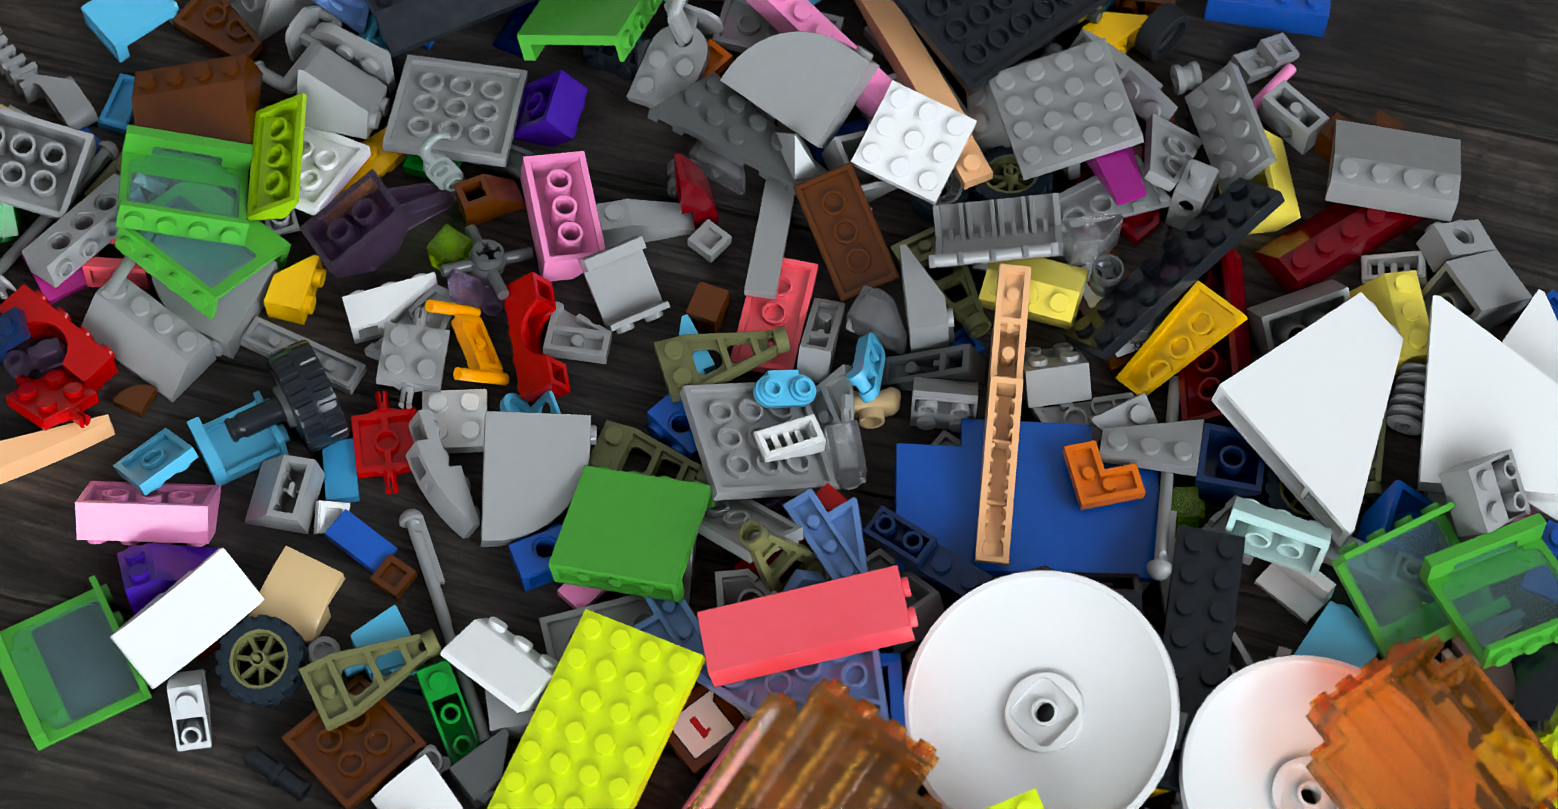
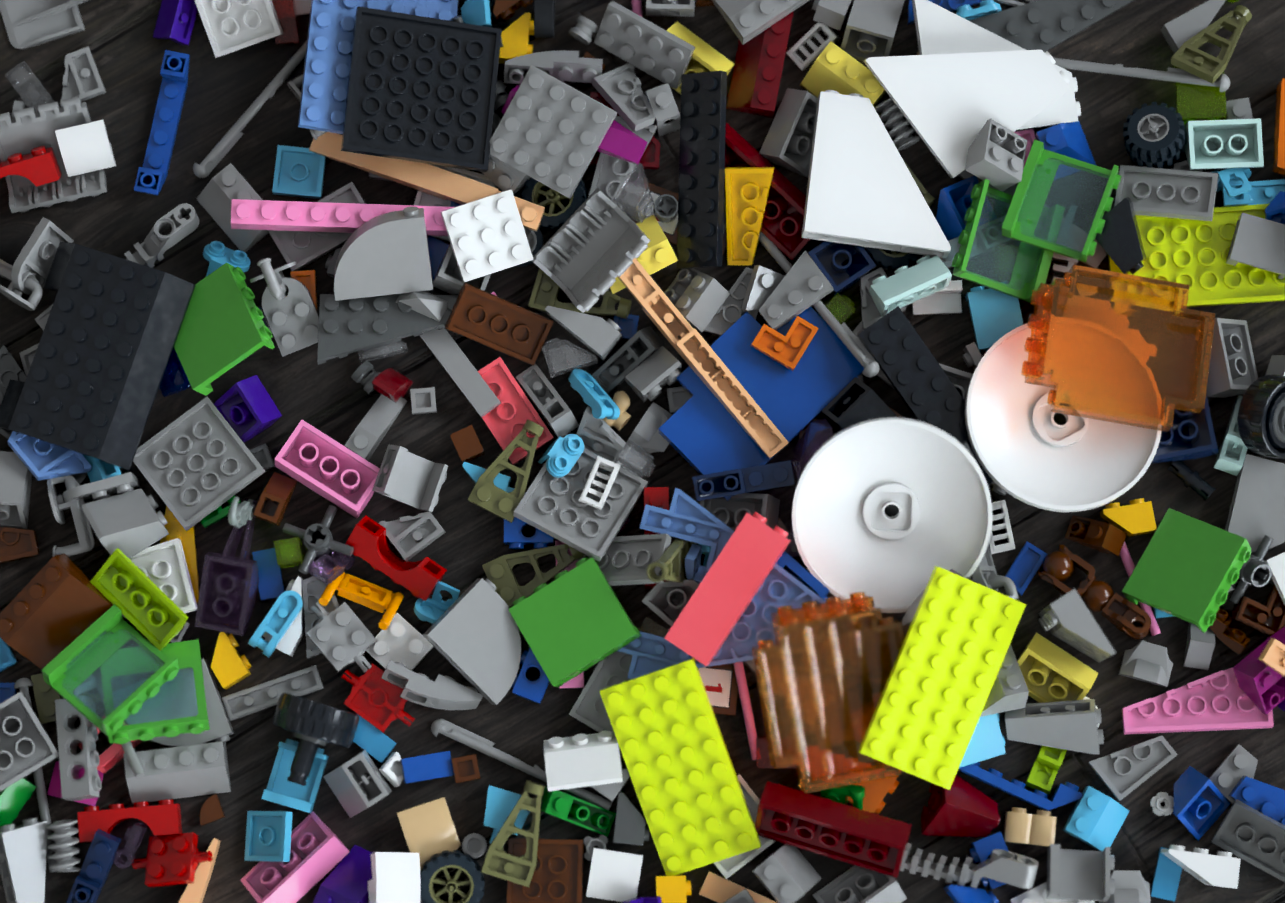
camera: 45 degrees left, 20 degrees up
none -> medium azure plate [248,590,303,658]
none -> blue tile [252,548,285,601]
none -> light grey slope [626,402,672,457]

